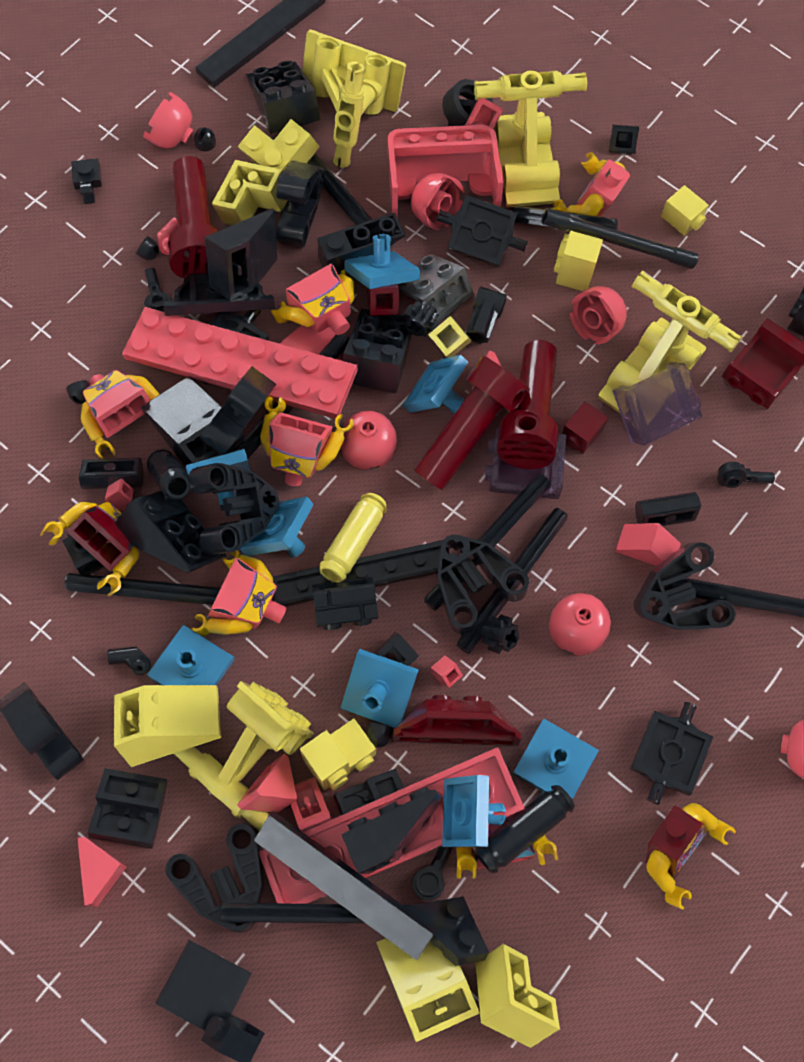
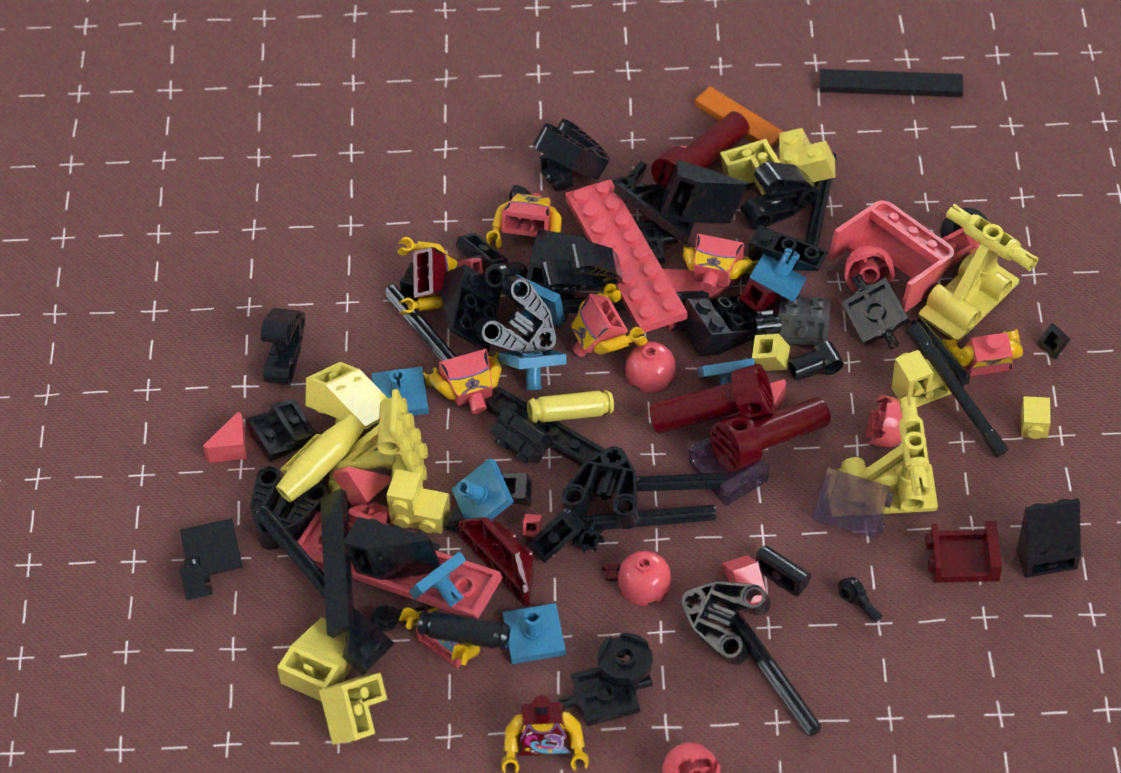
camera: 55 degrees right, 15 degrees down
black plate [71,158,102,204] -> none
black arm [107,646,151,675] -> none
black hinge [135,236,159,260] -> none
coral cylinder [143,92,194,149] -> none
black hinge [194,127,216,151] -> none
black slope [246,61,321,134] -> none
light yellow plate [302,29,406,168] -> none
dark red brick [561,401,609,454] -> none
none -> light yellow plate [276,414,365,502]
none -> black brick [527,508,584,563]
none -> black connector [532,119,611,180]
none -> black brick [540,155,573,191]
none -> black plate [597,633,653,687]
none -> dark red piece [602,564,621,581]
none -> orange tile [695,86,784,148]

